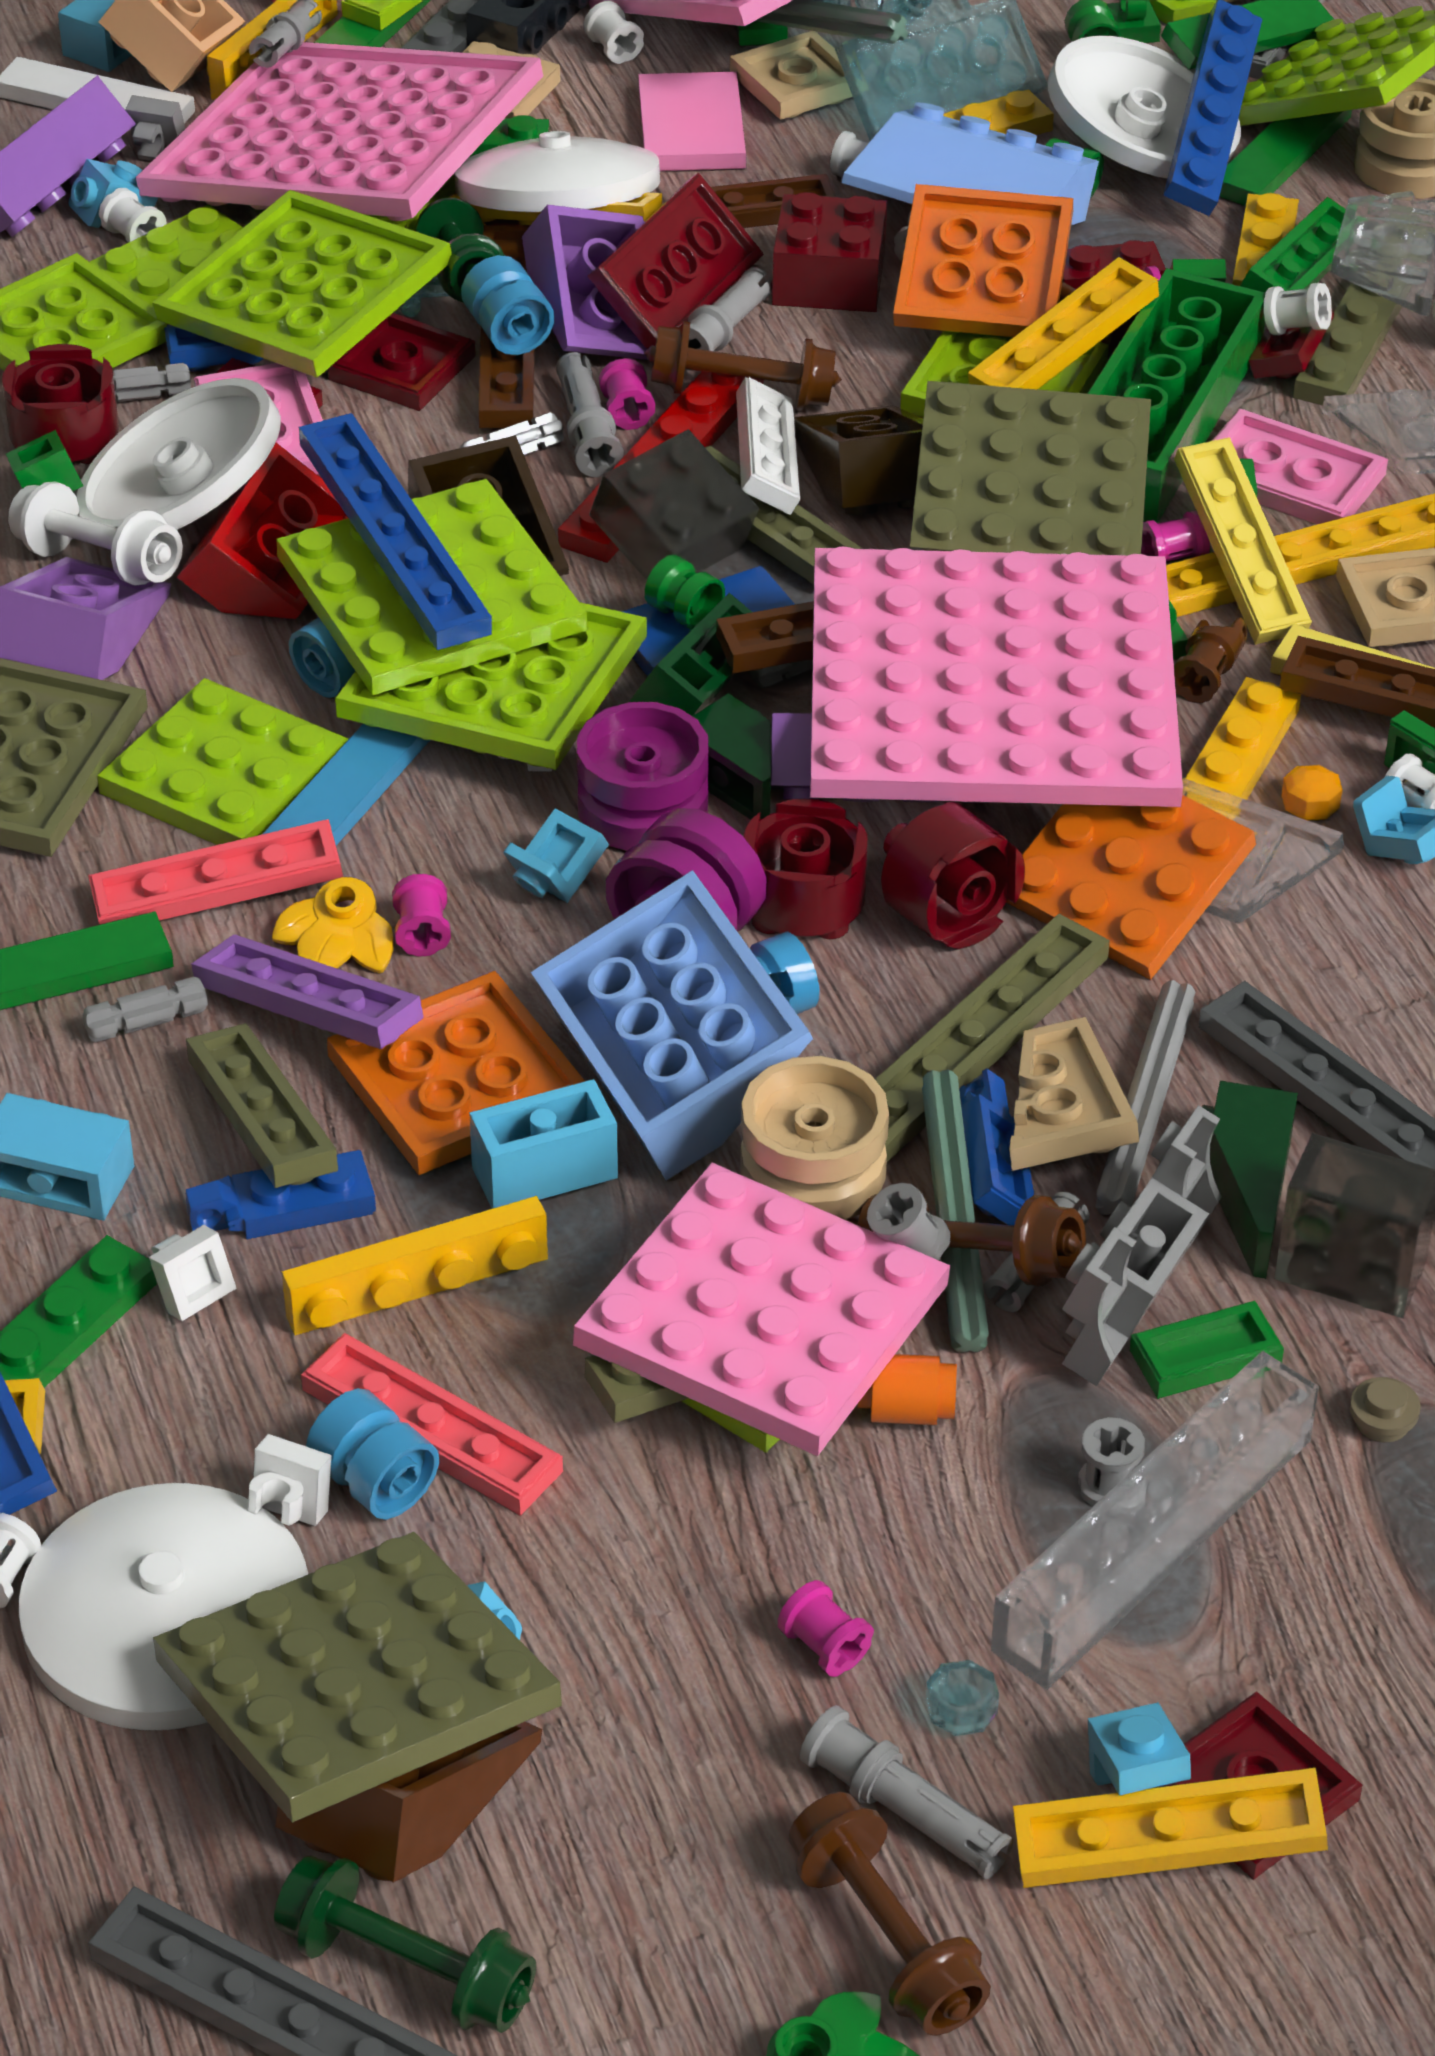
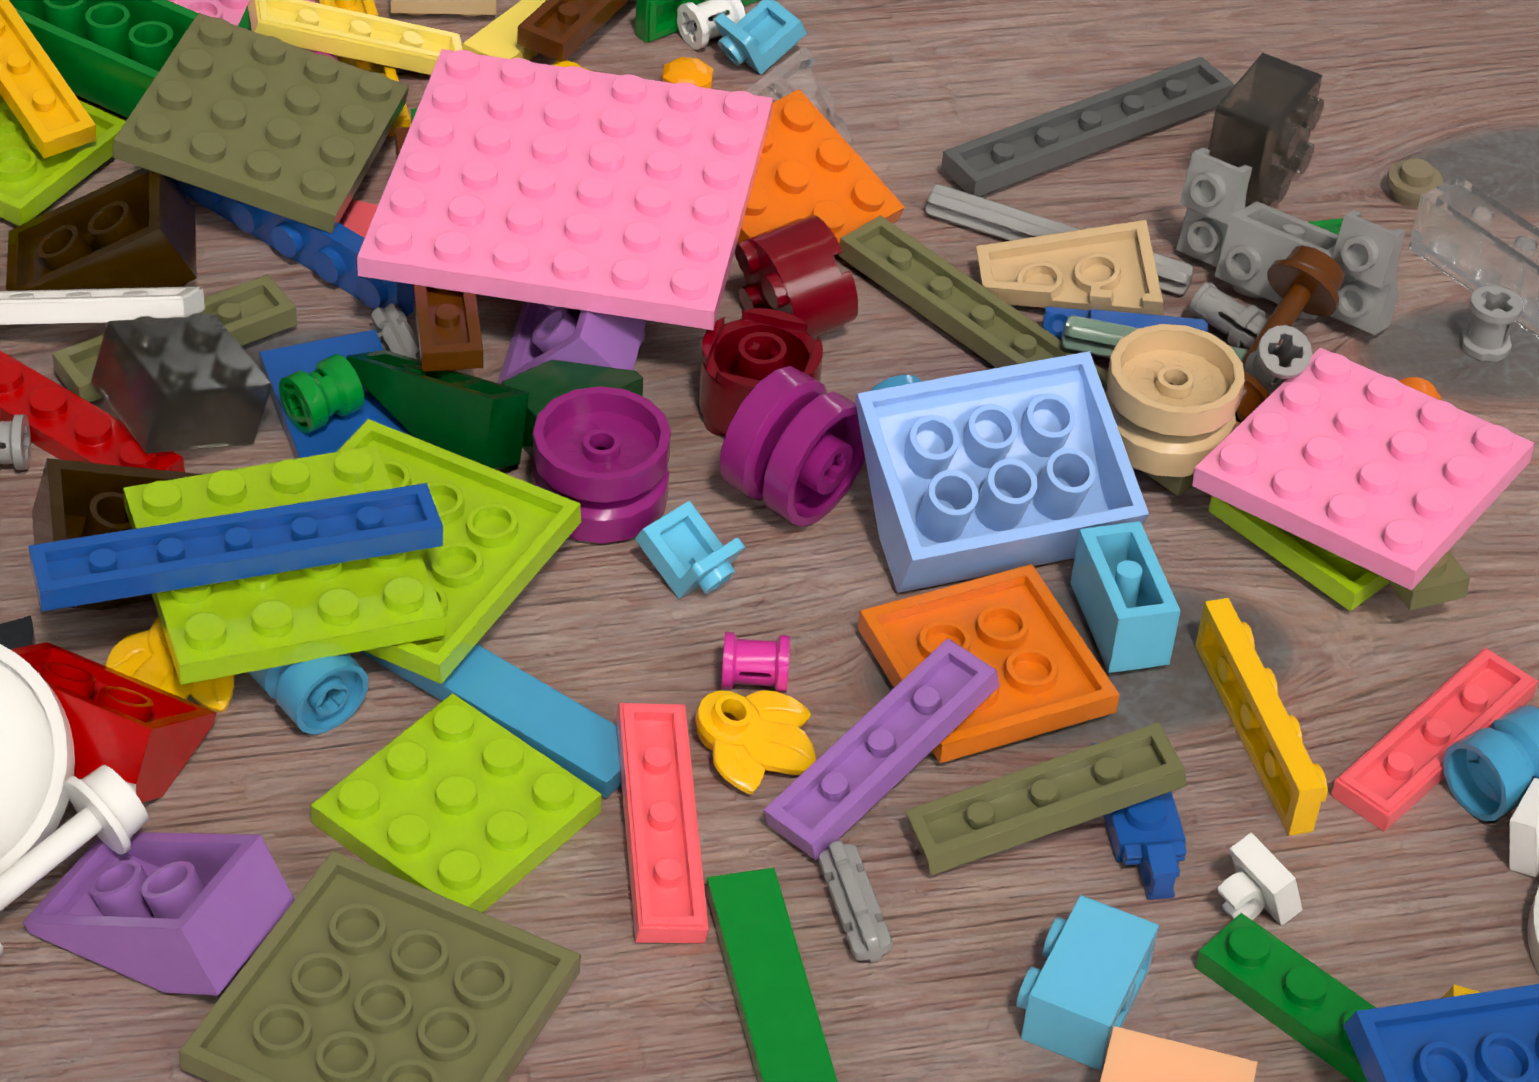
camera: 85 degrees left, 0 degrees up
dark green slope [1202,1081,1298,1279] -> none

